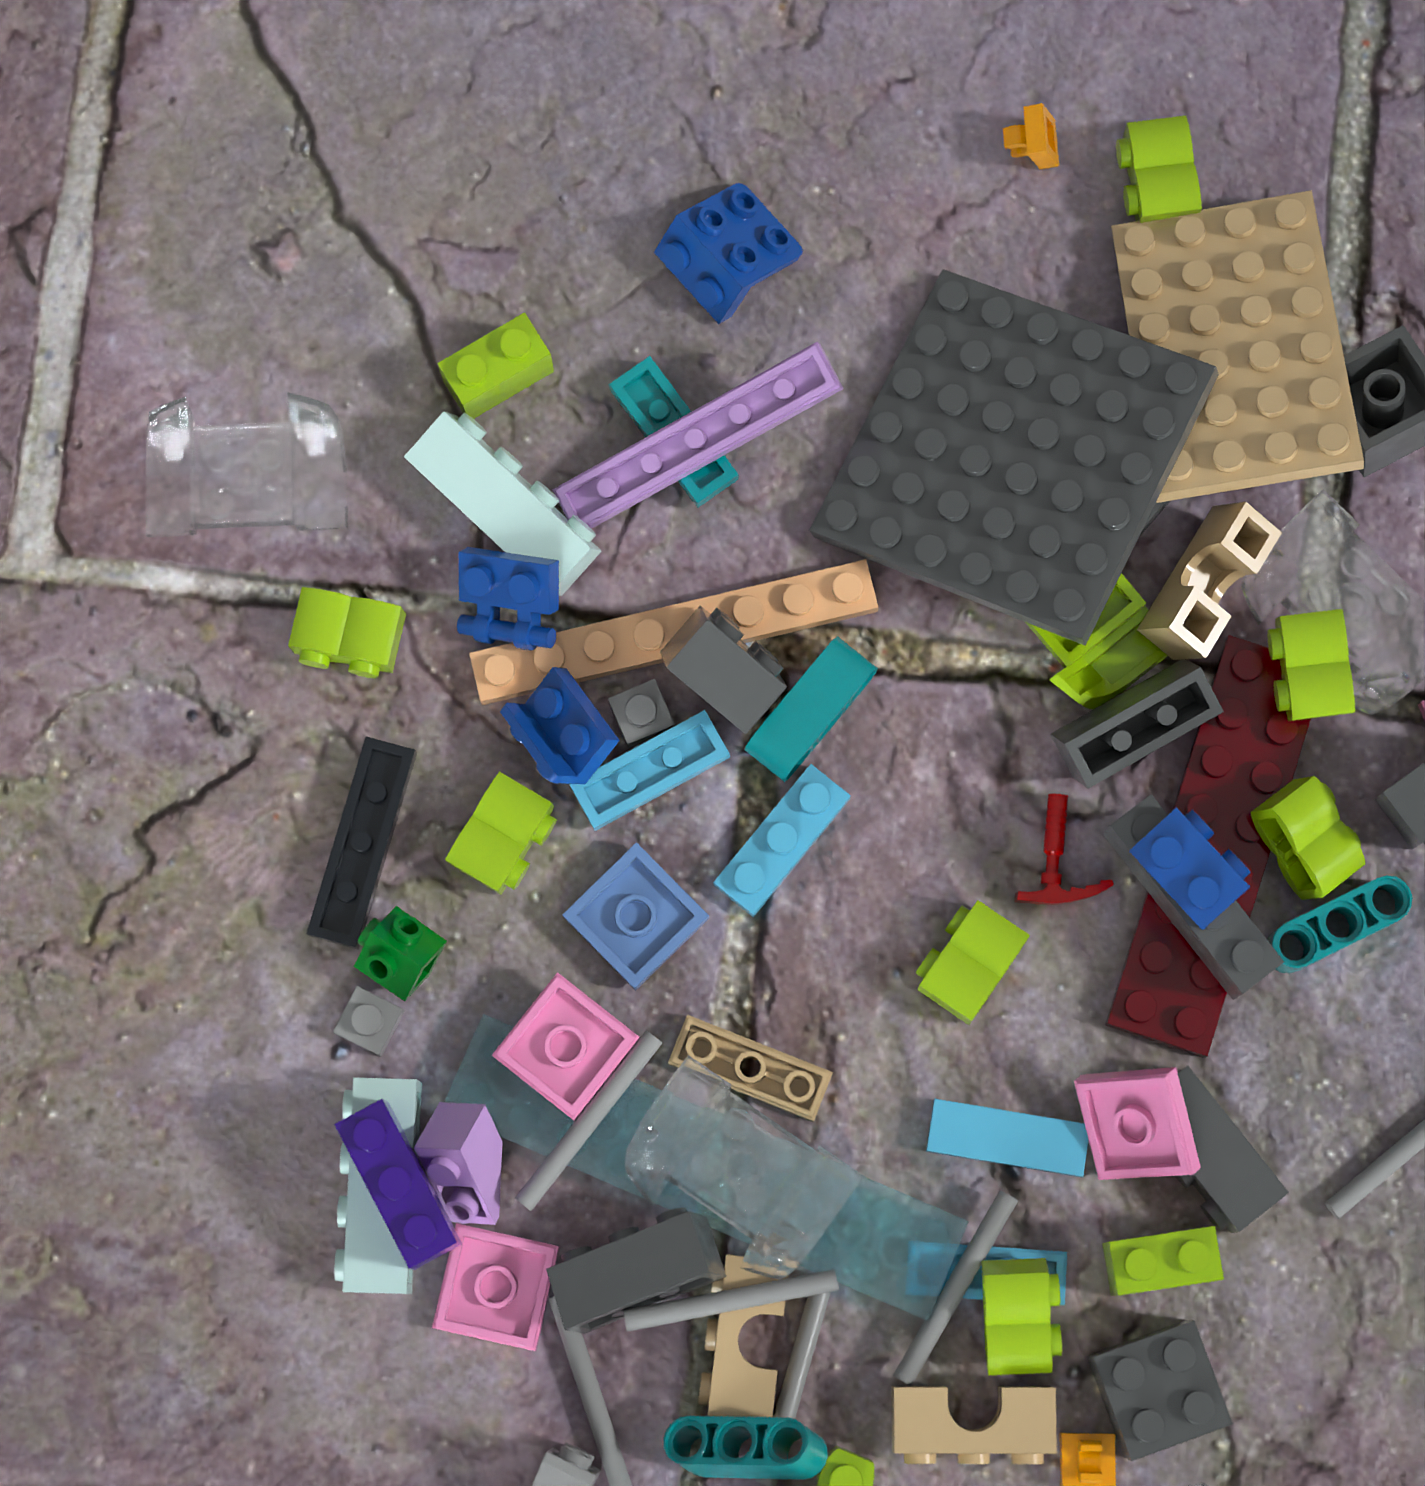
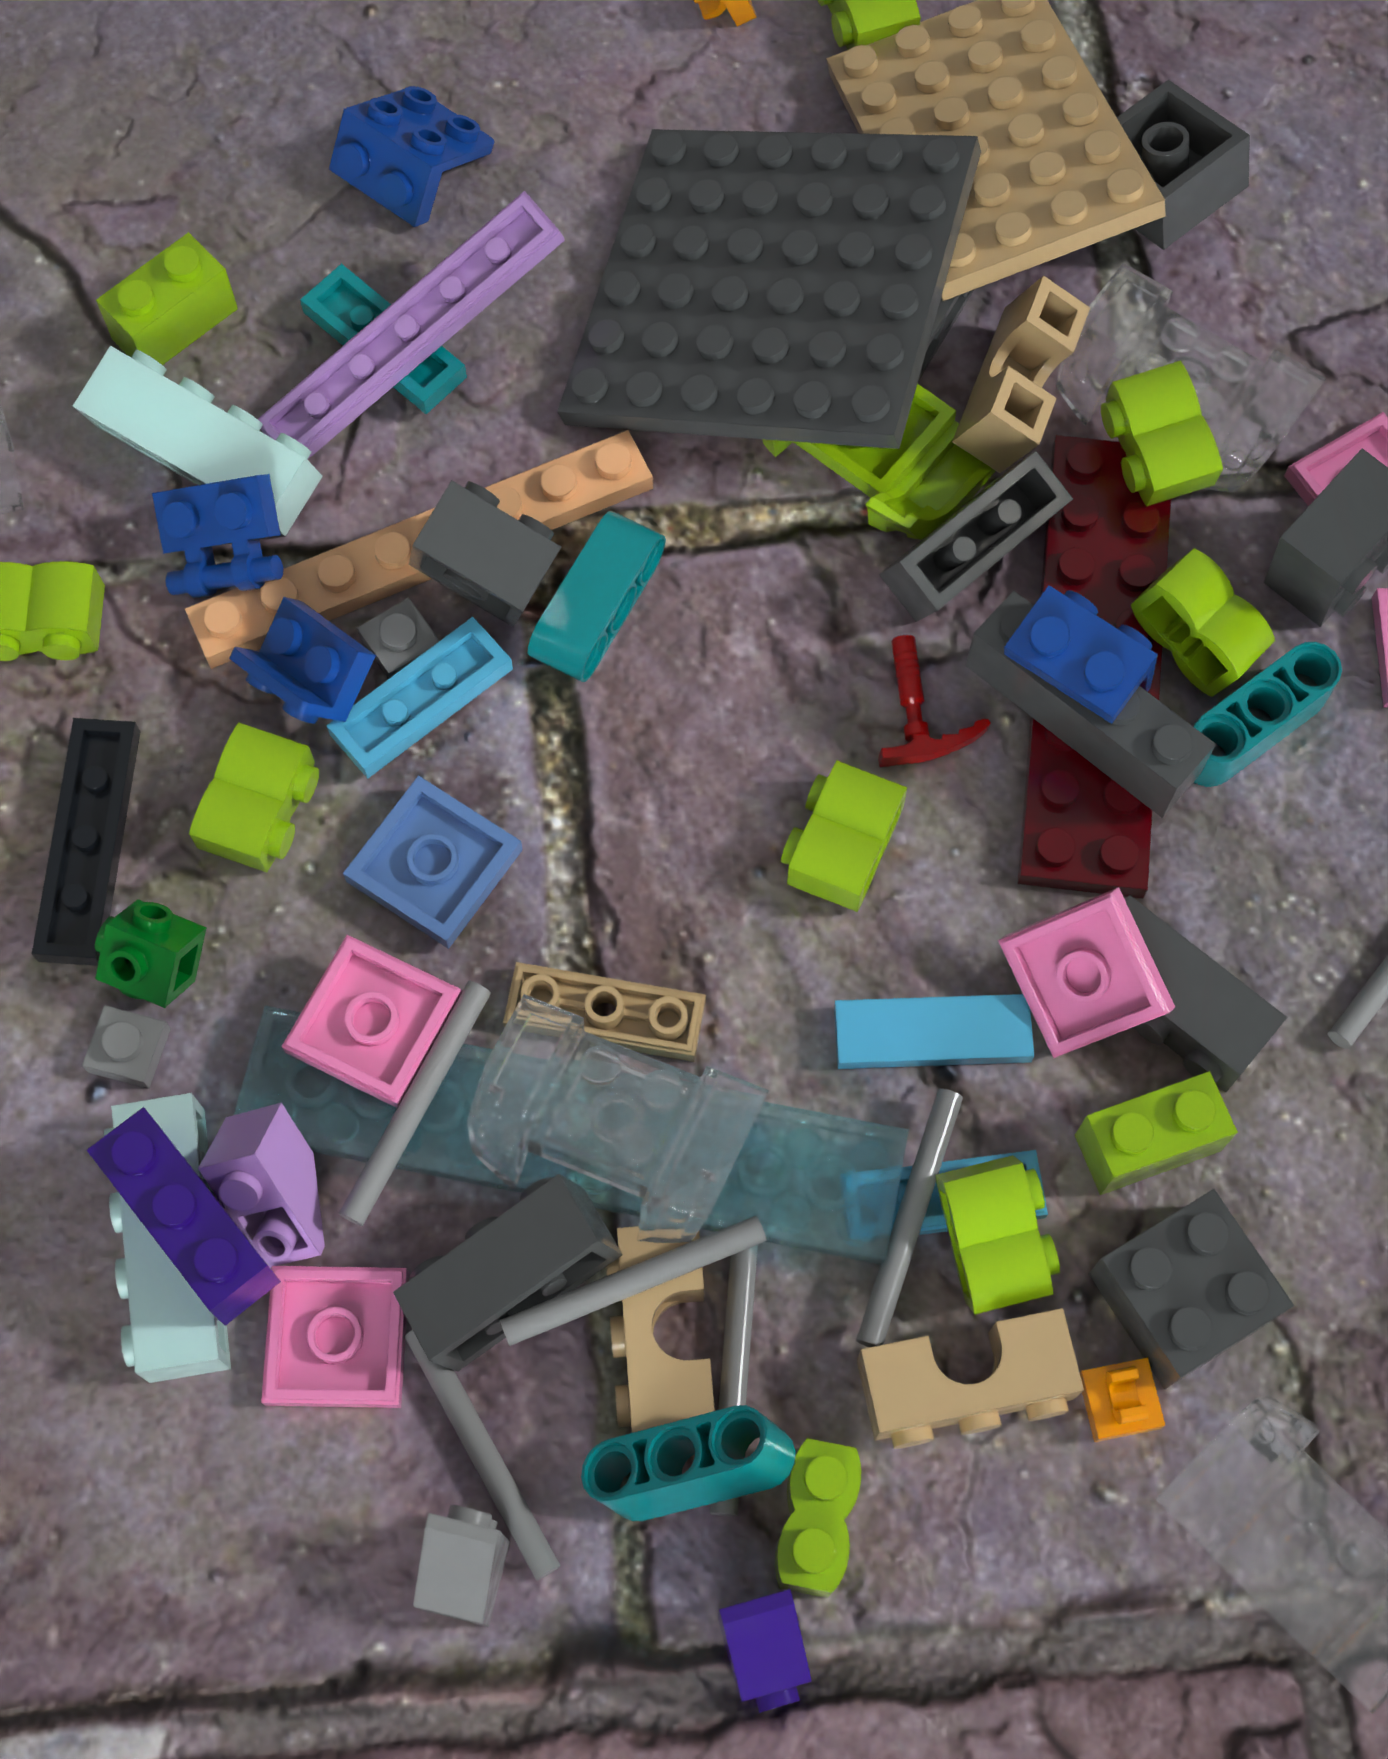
camera: 15 degrees left, 10 degrees down
medium azure plate [713,764,851,917] -> none

